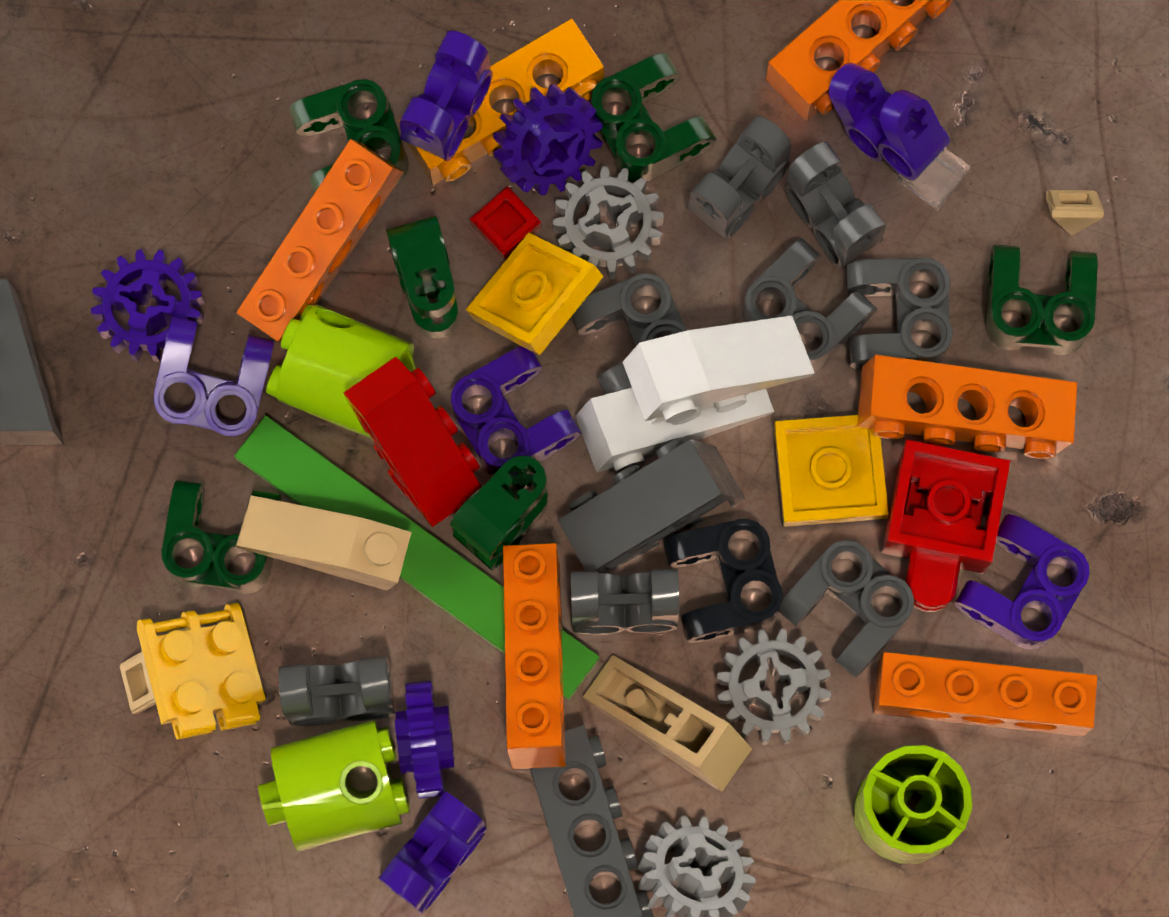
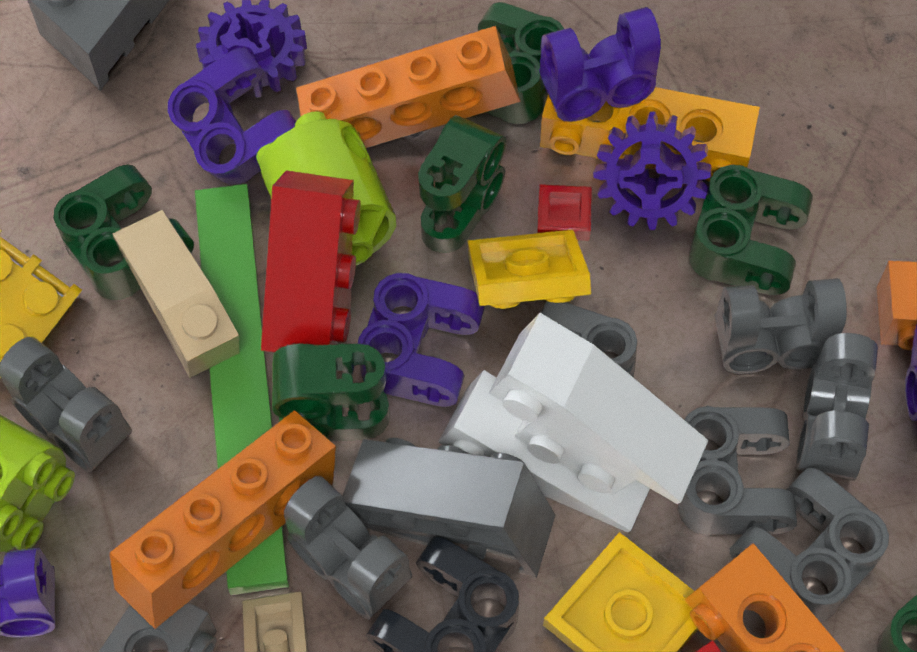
camera: 45 degrees right, 15 degrees down
dark purple gear [395,681,455,799] -> none
light grey gear [553,166,664,279] -> none

